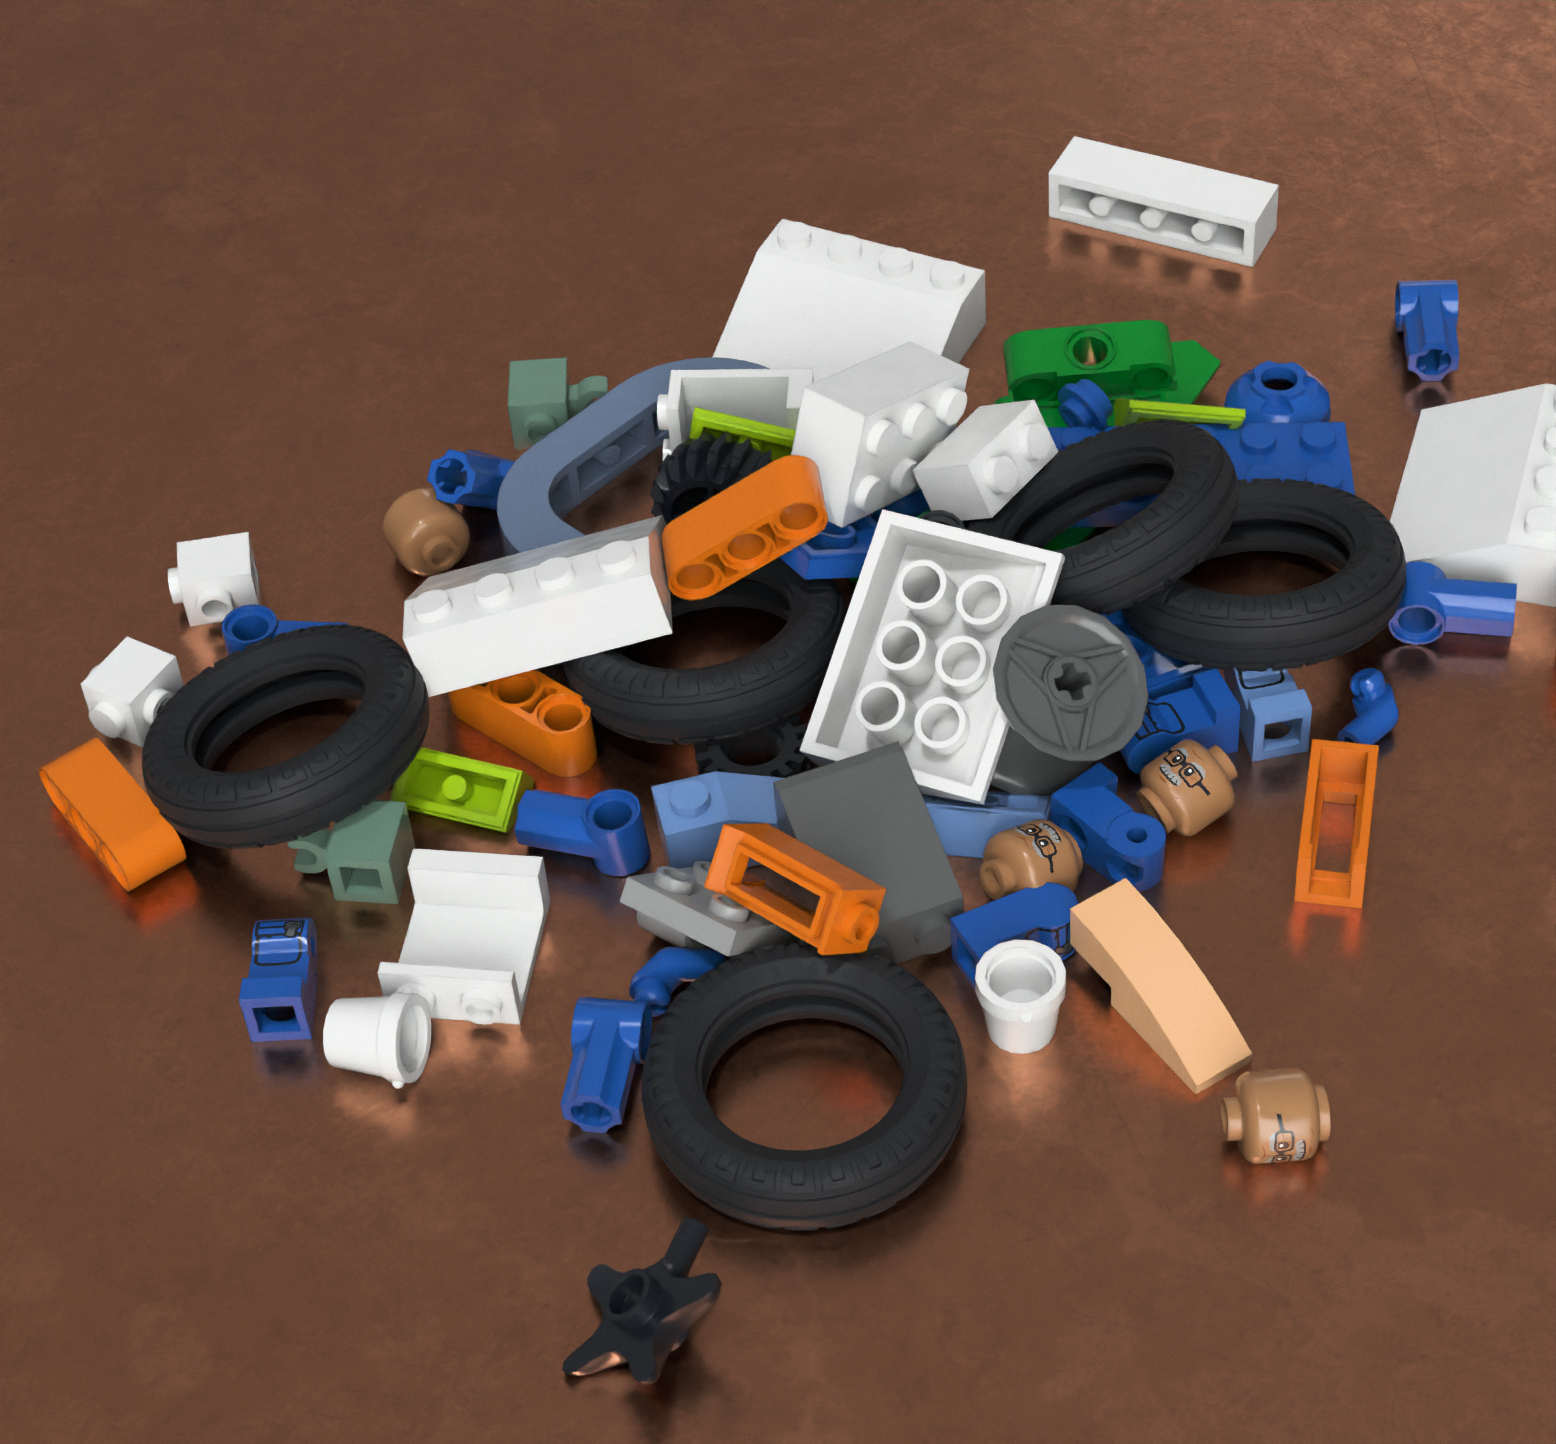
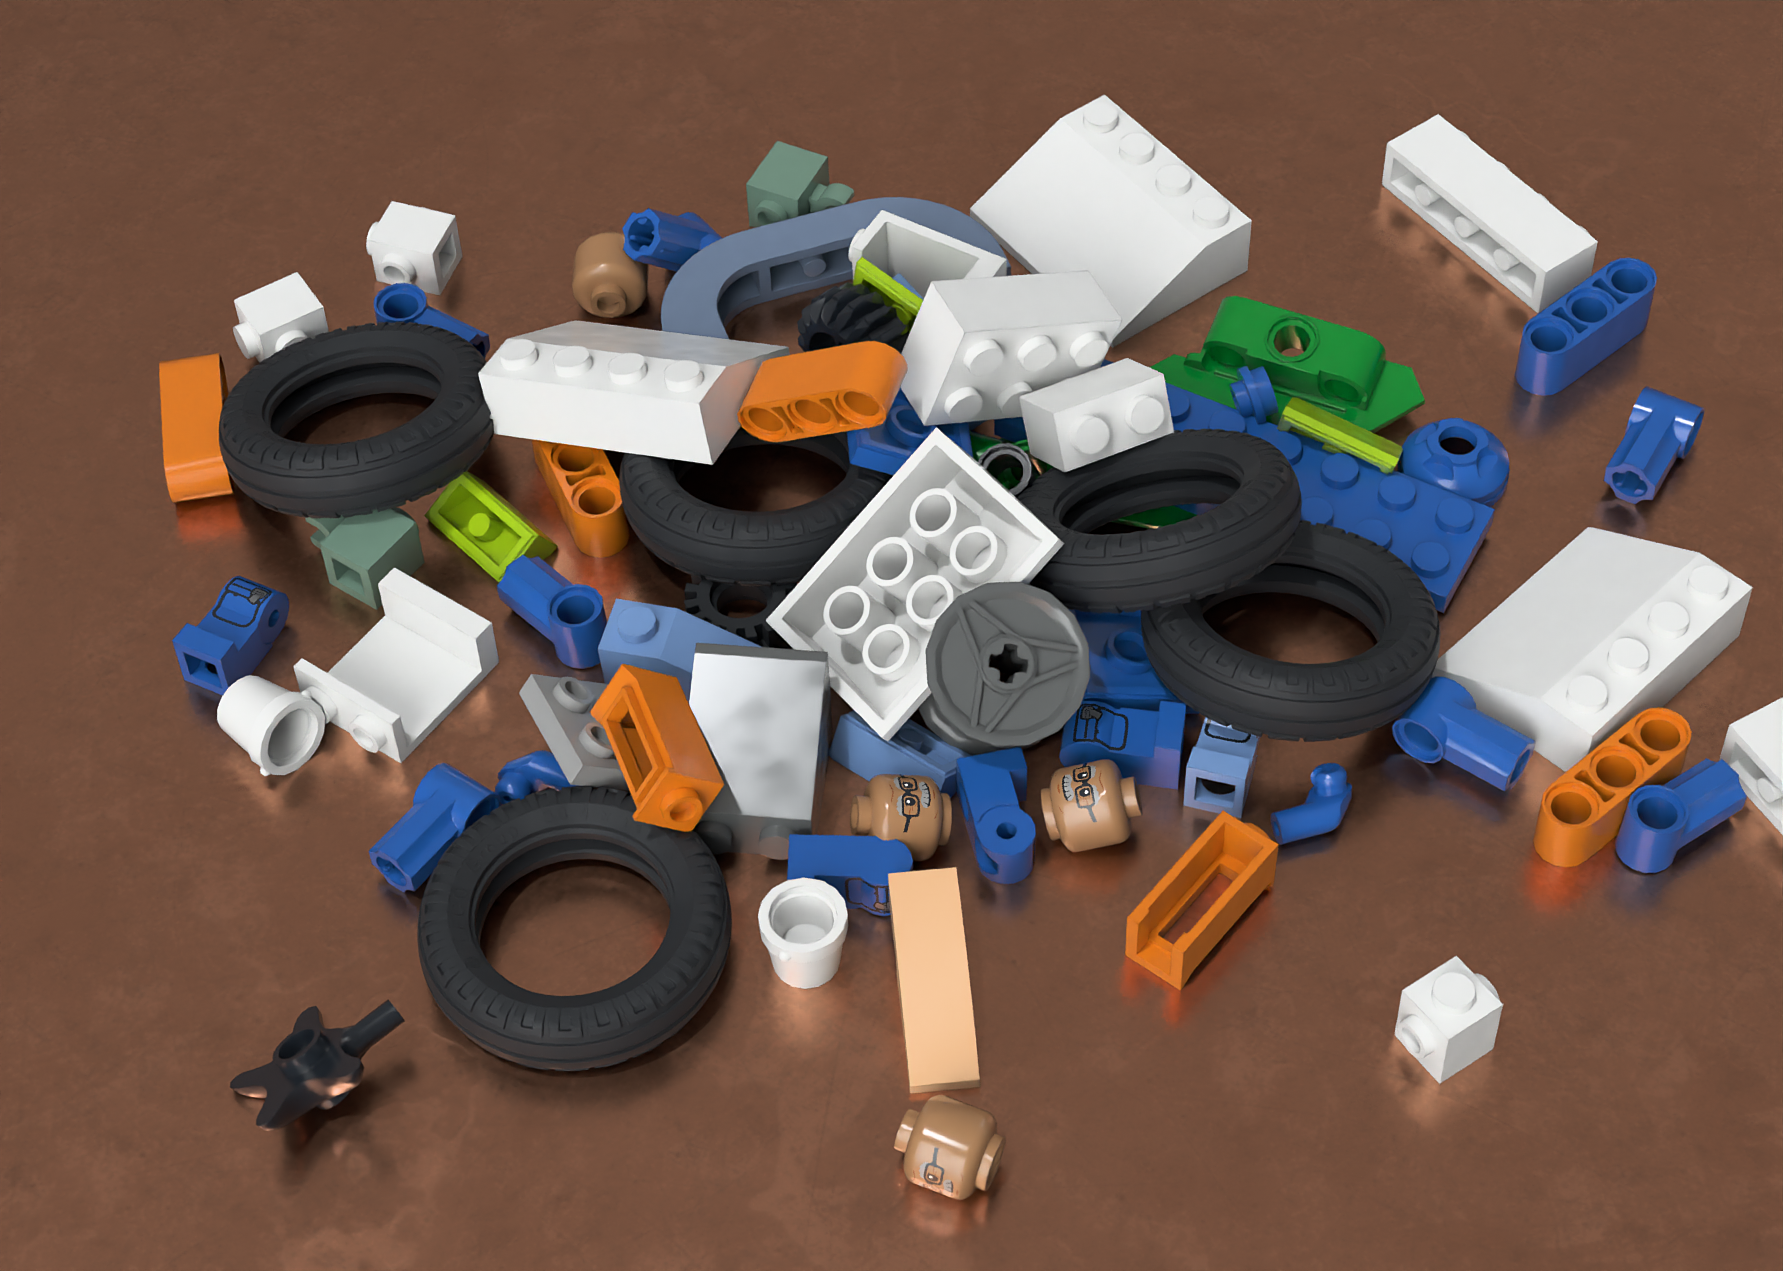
camera: 25 degrees right, 5 degrees up
none -> blue beam [1515,258,1657,396]

